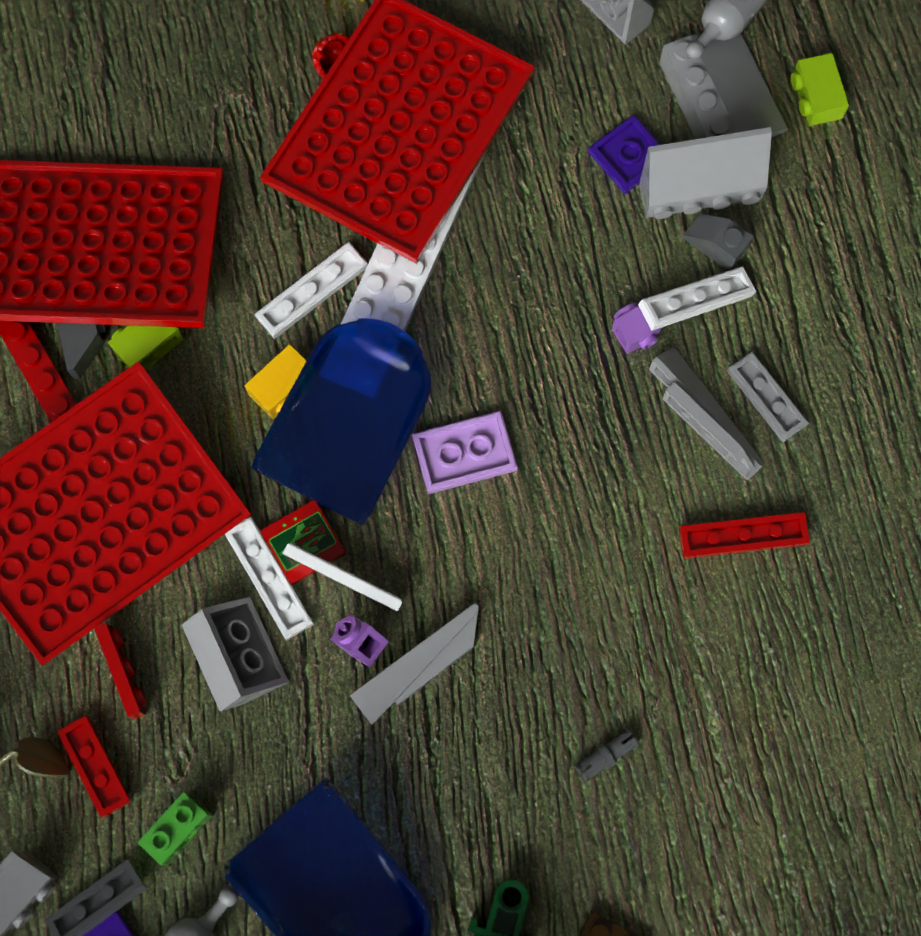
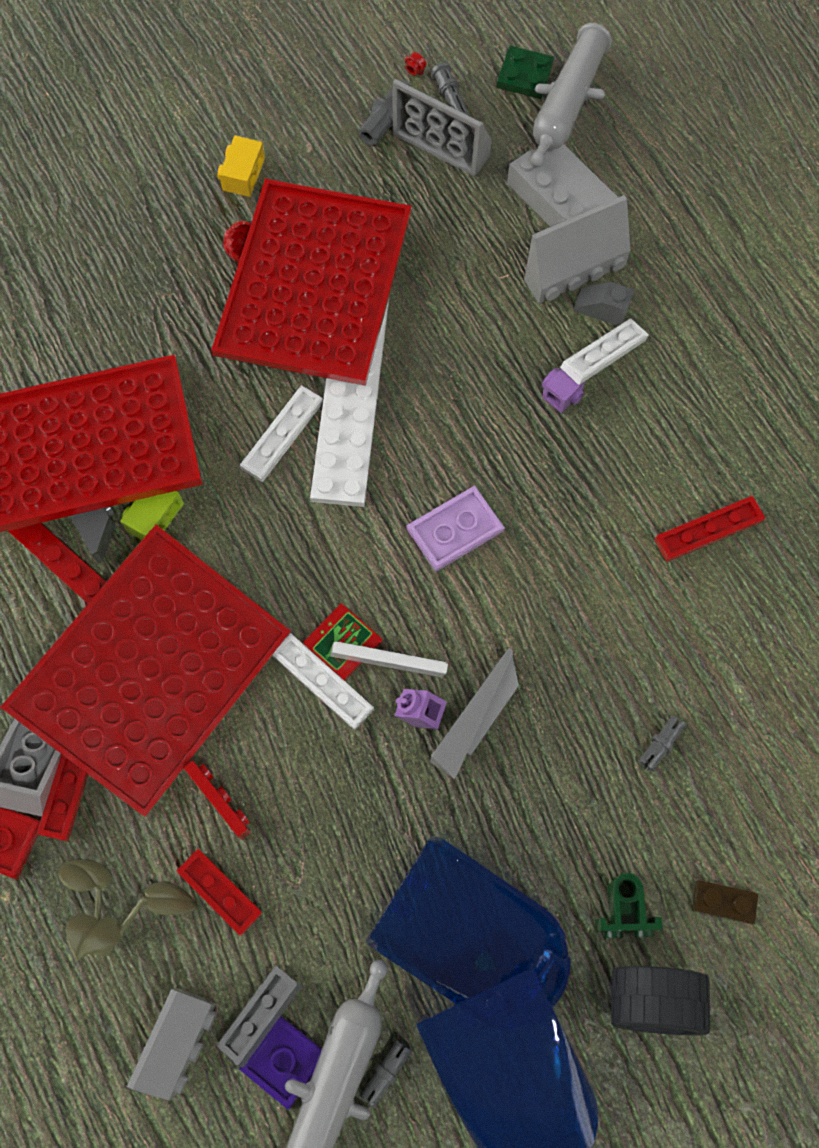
camera: 20 degrees left, 5 degrees down
bright green brick [137,792,213,866] -> none
light grey slope [182,597,289,712] -> none
yellow brick [244,344,317,419] -> none
clear blue windscreen [251,318,431,526] -> none
dark purple tile [588,115,661,195] -> none
light grey wedge [649,347,764,481] -> none
light grey tile [727,351,809,443] -> none
lime brick [791,53,849,126] -> none

